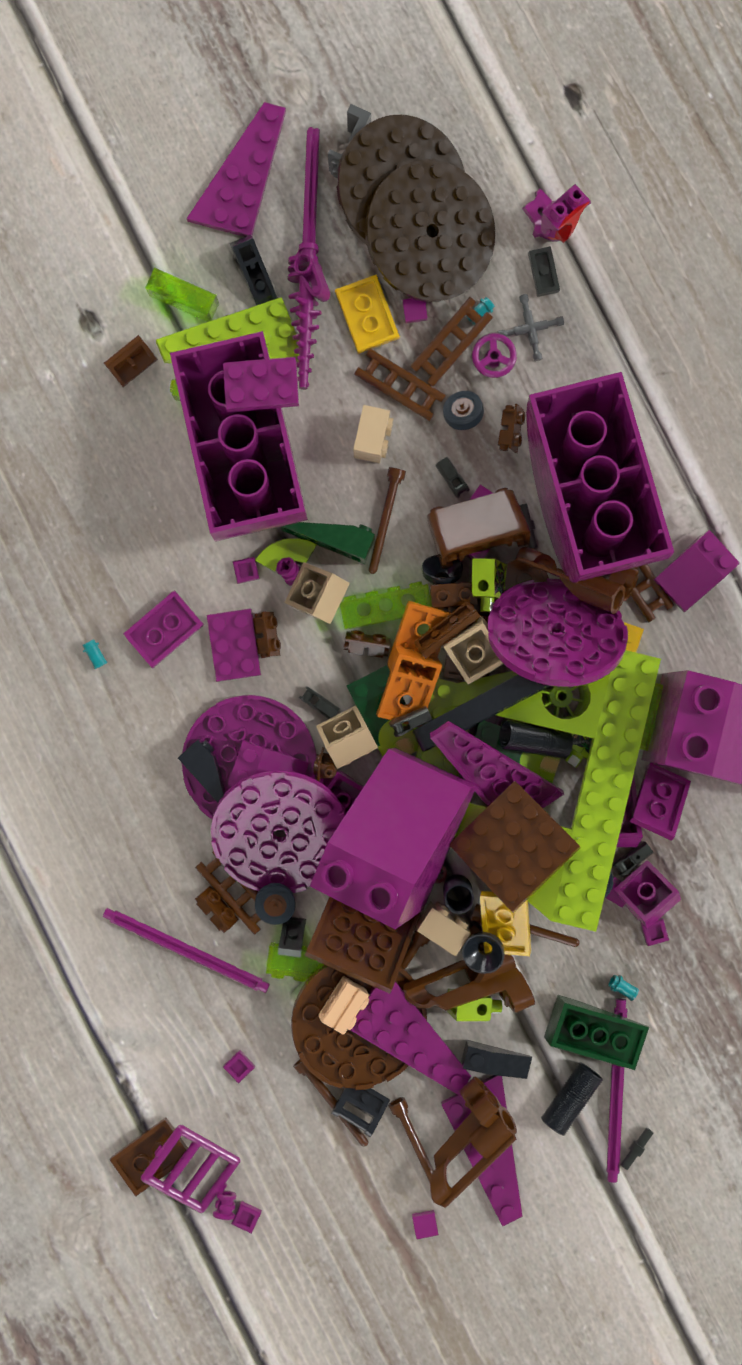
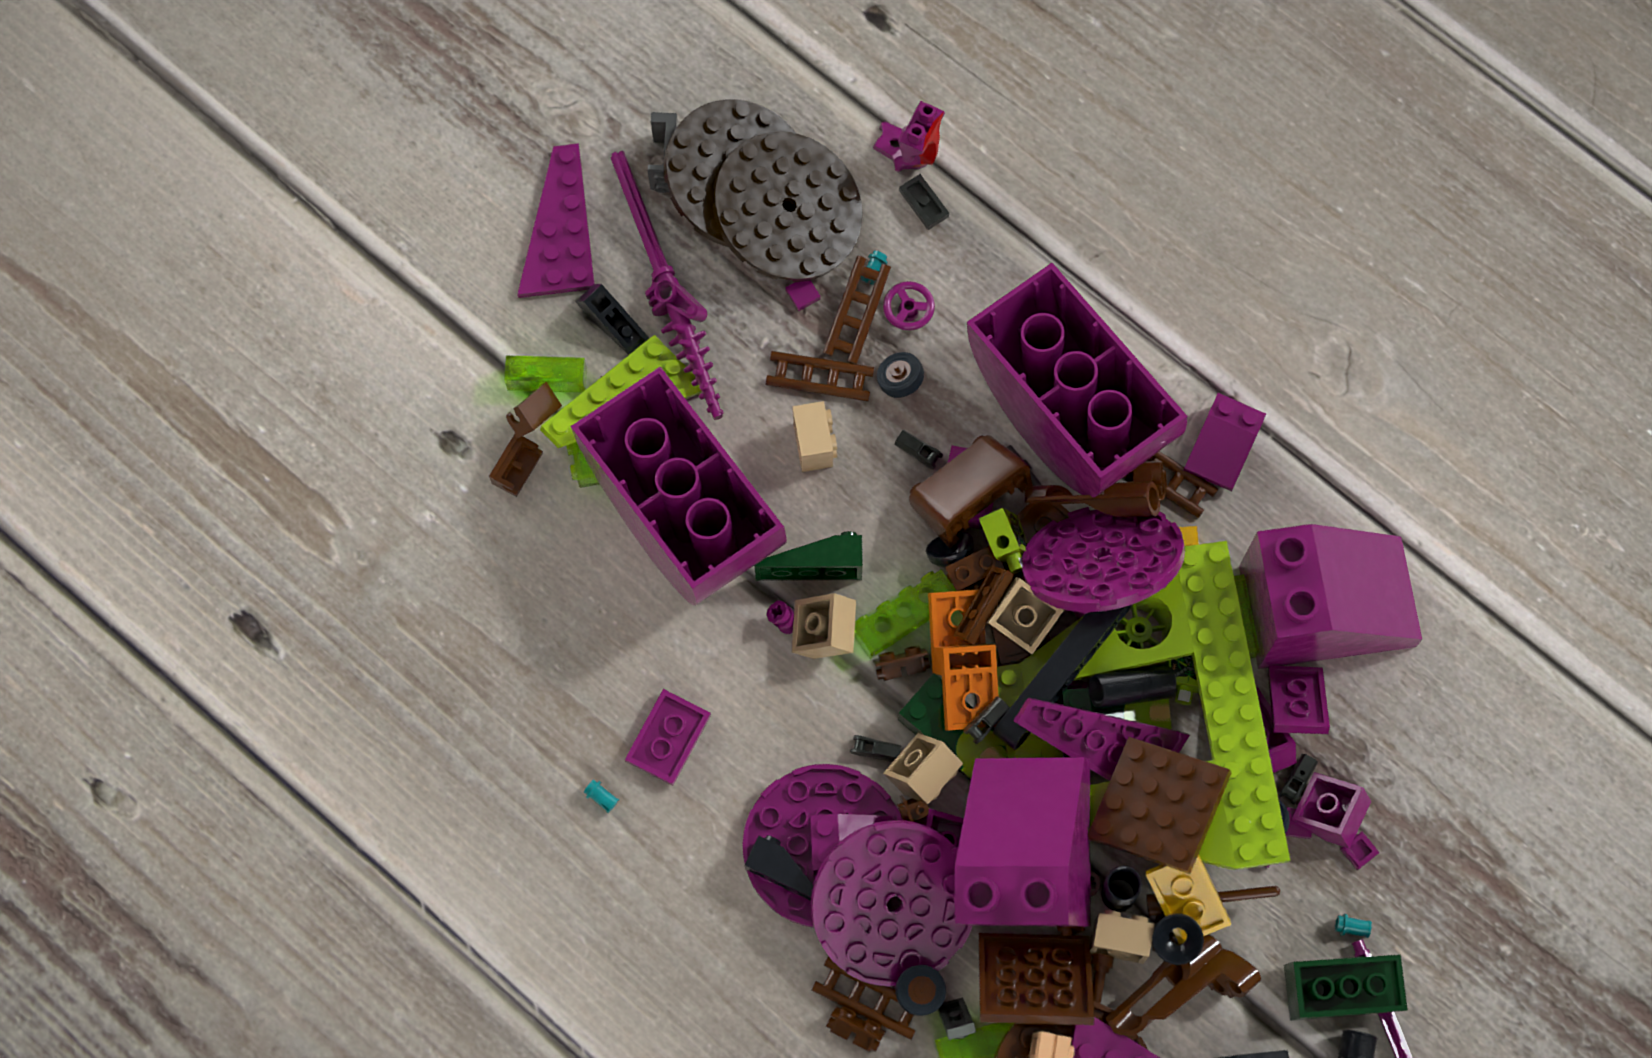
camera: 20 degrees left, 15 degrees down
magenta plate [207,609,261,682] -> none
magenta plate [223,357,299,412] -> none
magenta tile [233,557,260,584] -> none
reddish brown hinge [253,611,281,658] -> none
lime tile [255,538,317,572] -> none
yellow tile [335,274,400,354] -> none
reddish brown piece [368,467,406,574] -> none
lime torso [446,988,502,1021] -> none
dark grey piece [497,294,564,362] -> none
reddish brown hinge [498,404,525,453] -> none
none -> reddish brown hinge [506,382,562,438]

